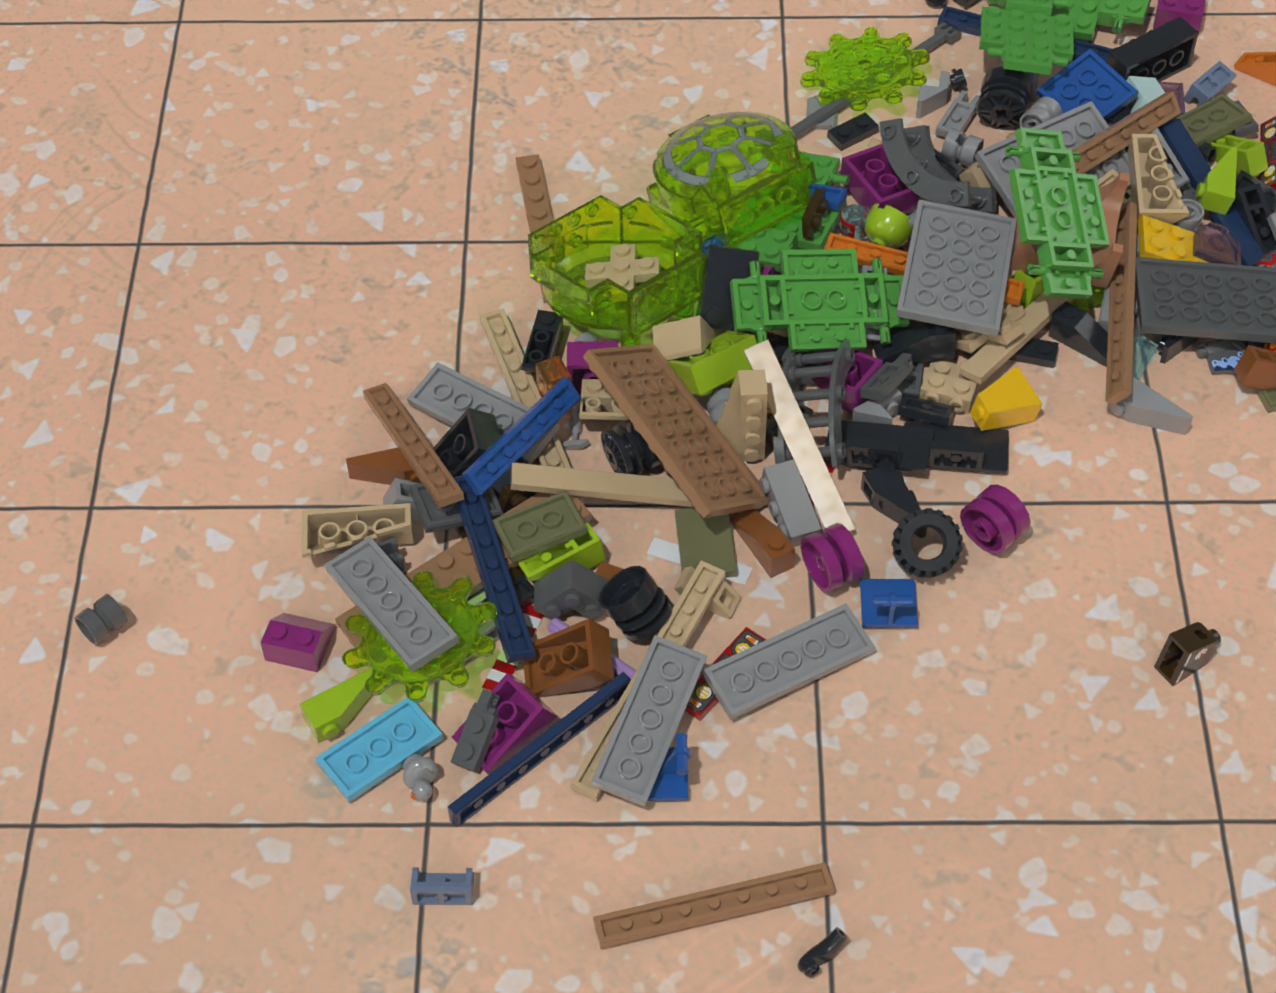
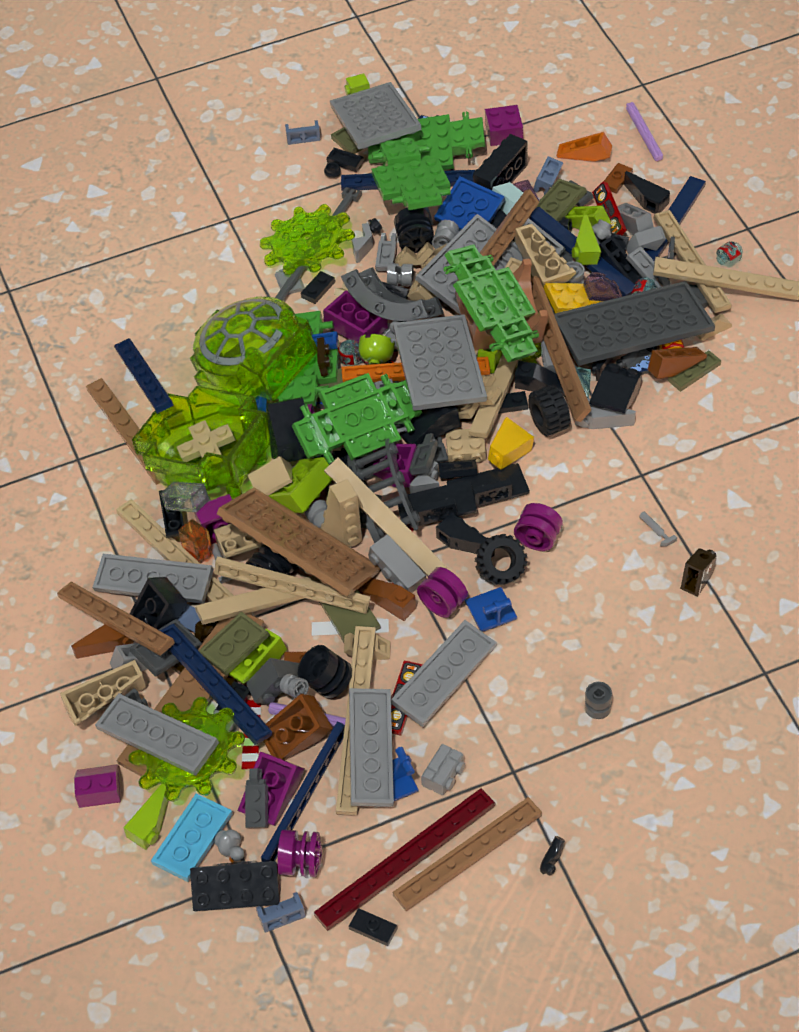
camera: 20 degrees left, 0 degrees up
blue tile [462,377,581,495] -> none
none -> dark blue tile [114,338,174,414]
none -> clear brick [161,482,209,512]
none -> black bracket [190,861,279,911]
none -> tan tile [214,556,370,614]
none -> magenta wheel [278,830,322,877]
none -> light grey wheel [280,674,309,698]
none -> dark red plate [314,788,495,931]
none -> black plate [348,908,398,946]
none -> tan slope [395,242,434,266]
none -> light grey brick [421,744,465,795]
none -> black tyre [528,385,570,436]
none -> dark grey wheel [585,681,612,719]
none -> black slope [589,364,643,414]
none -> light grey animal [592,219,612,245]
none -> light grey piece [639,511,677,546]

